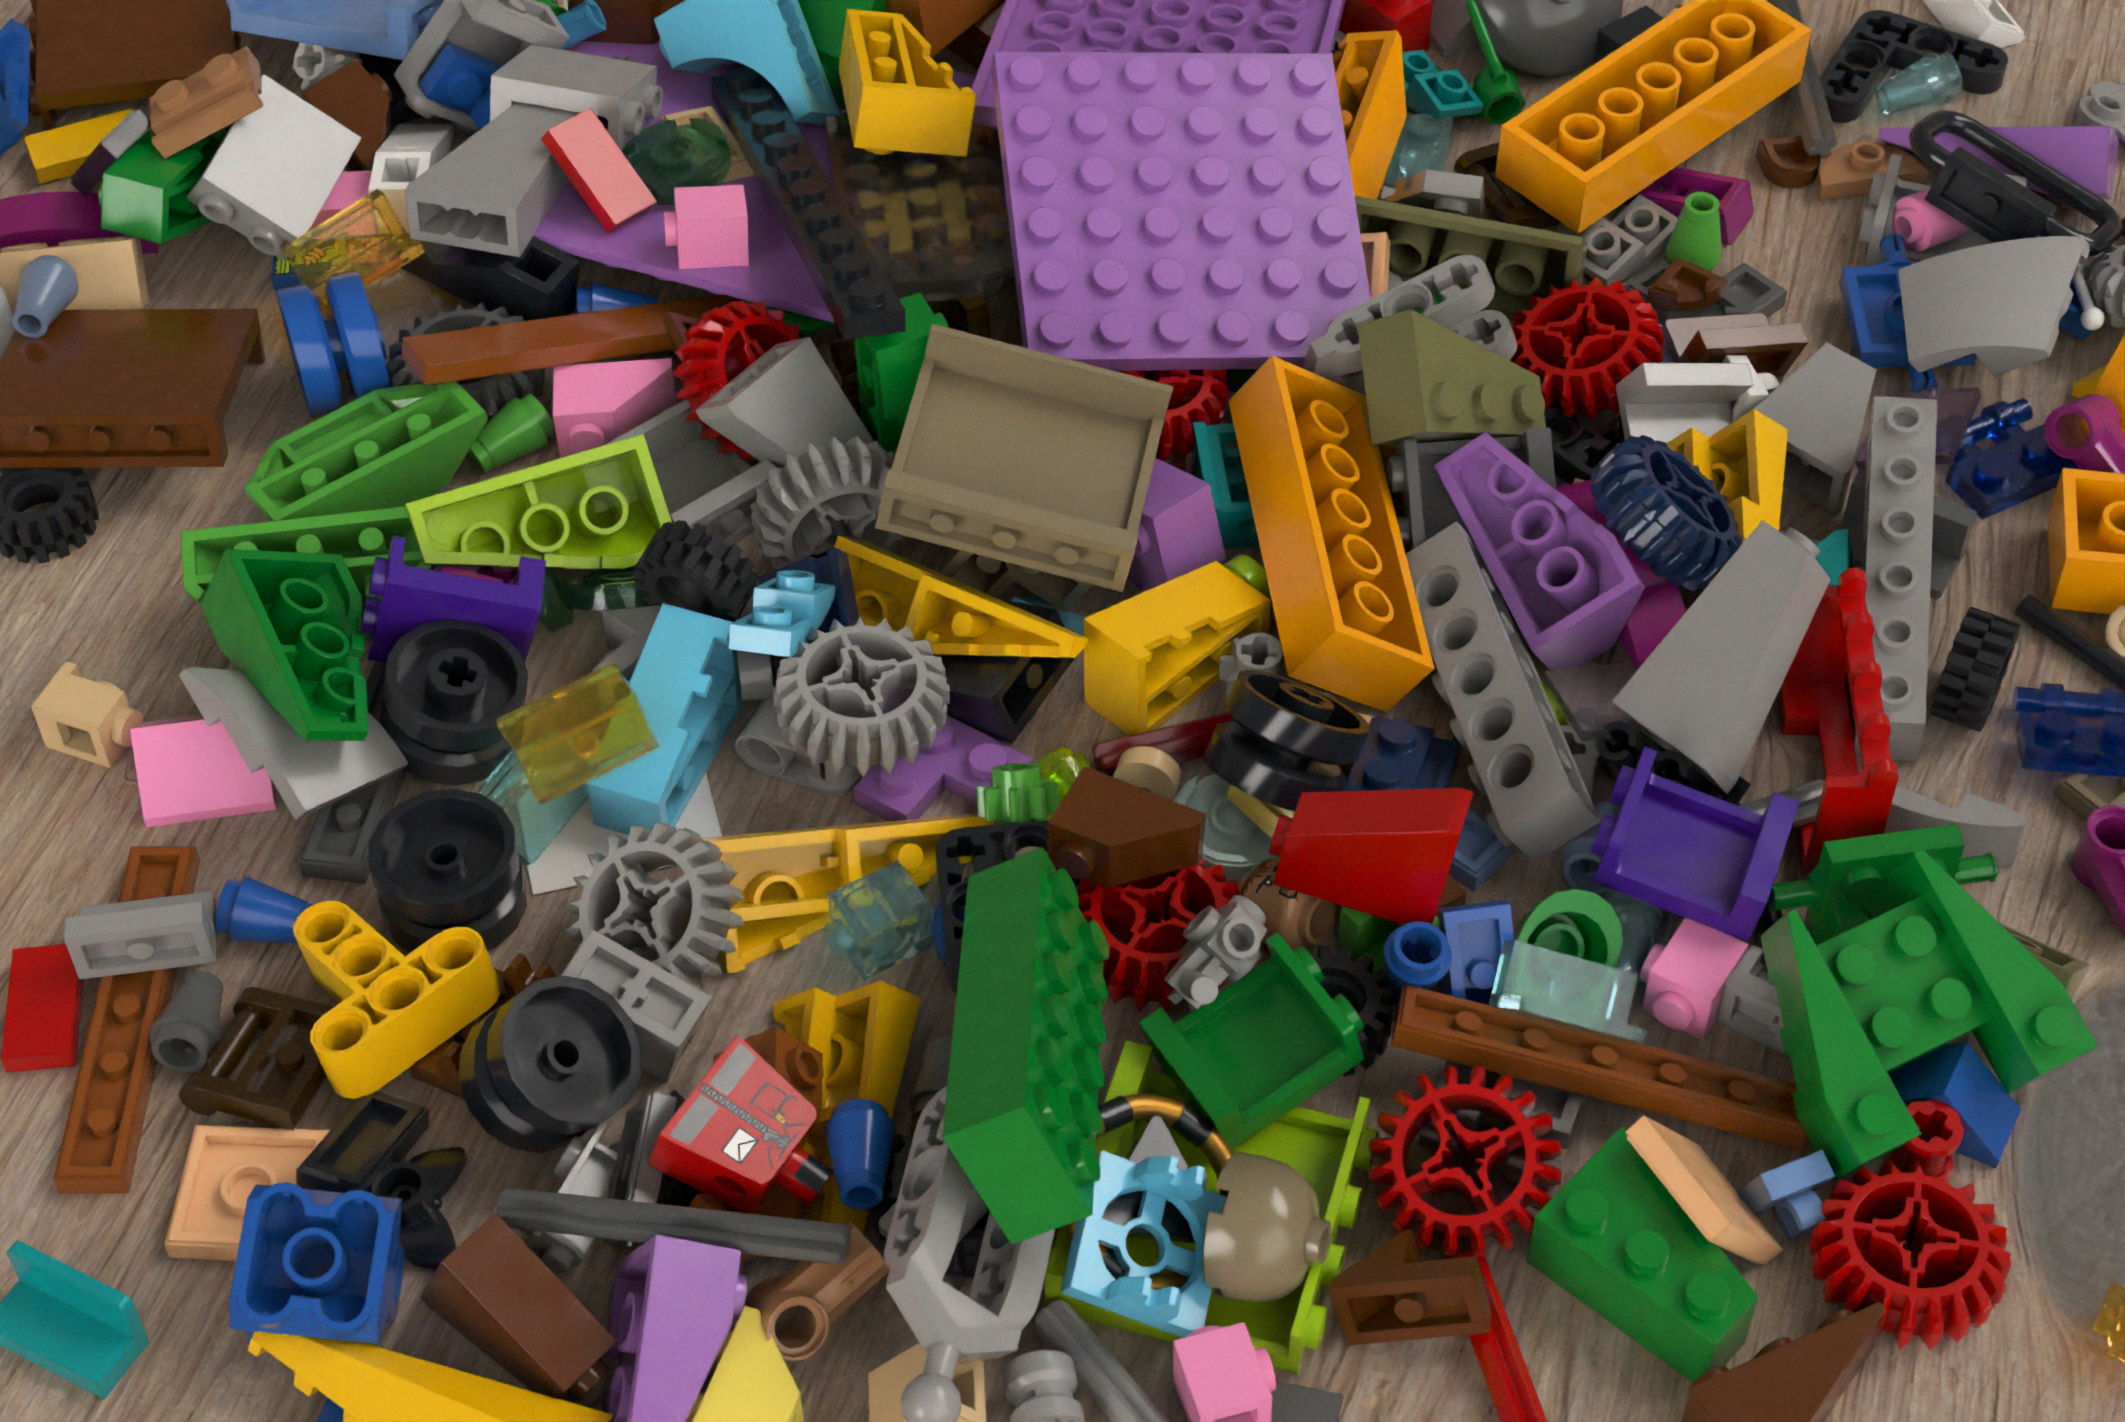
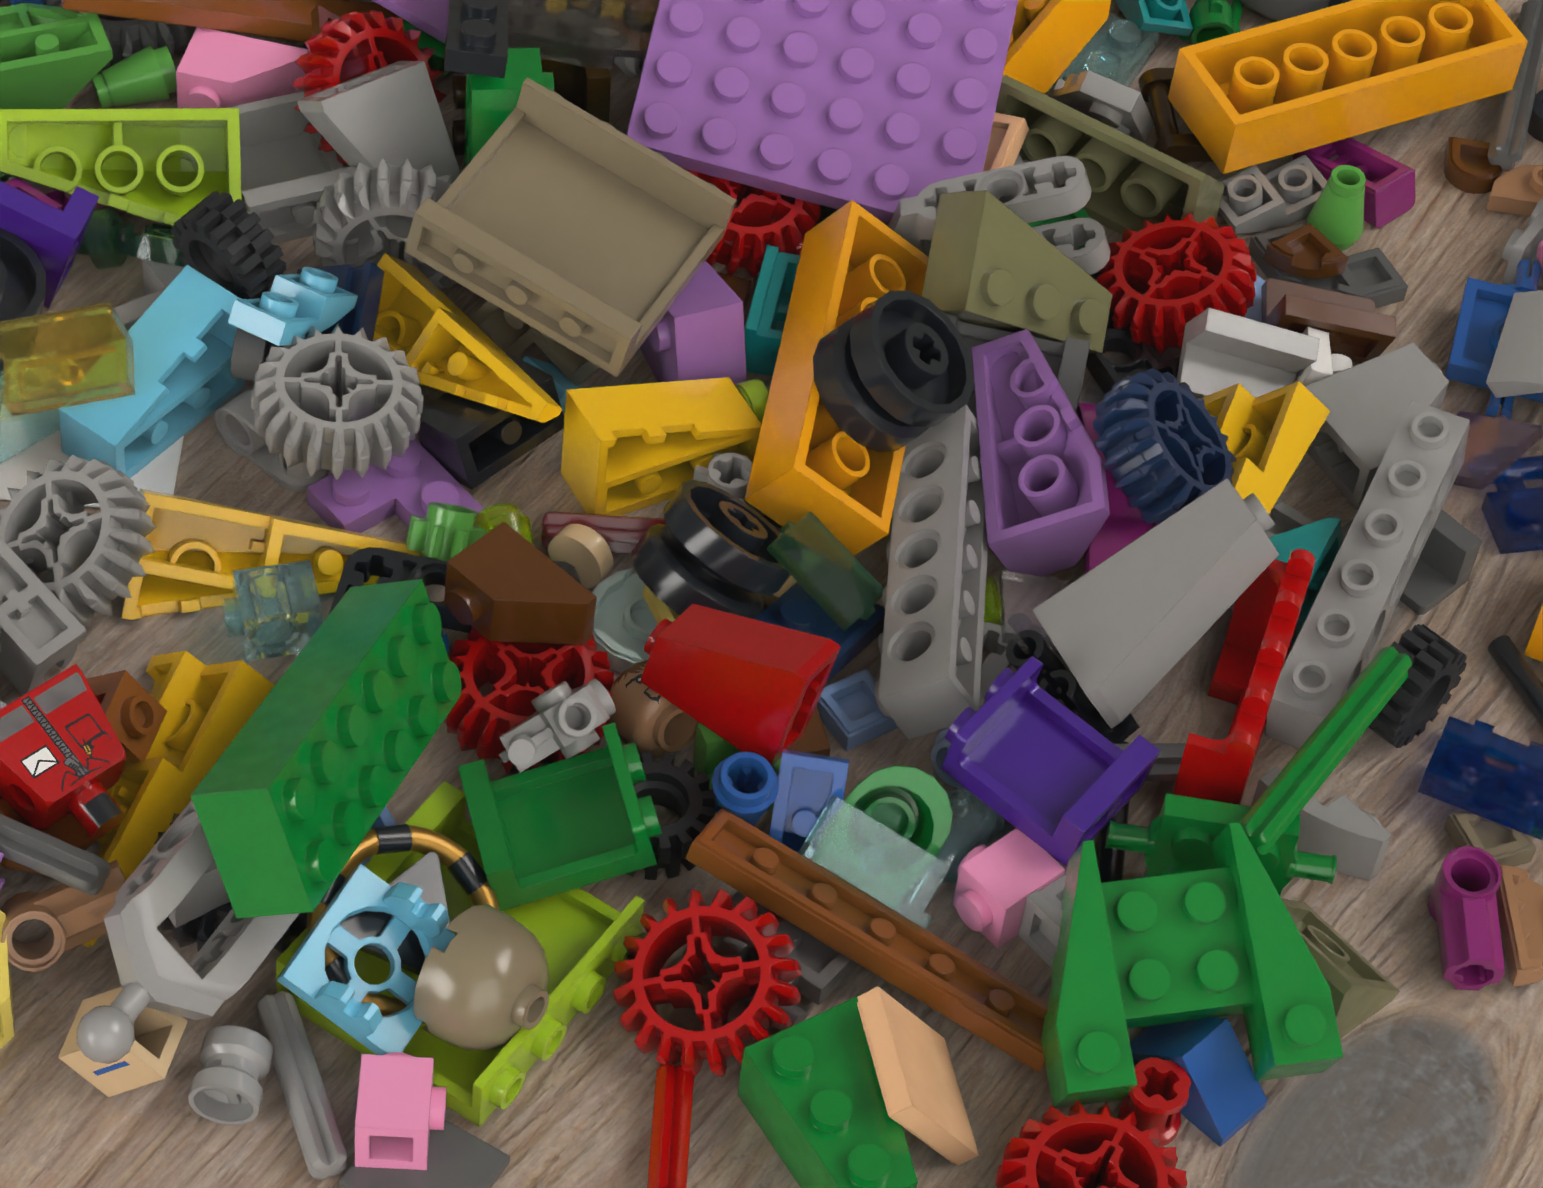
camera: 10 degrees right, 0 degrees up
blue cone [824,1099,896,1210] -> none
reddish brown slope [1329,1229,1492,1346] -> none
medium blue tile [1738,1150,1835,1240] -> none
none -> clear green piece [766,511,883,631]
none -> black wheel [813,290,974,452]
none -> green axle [1240,646,1412,857]

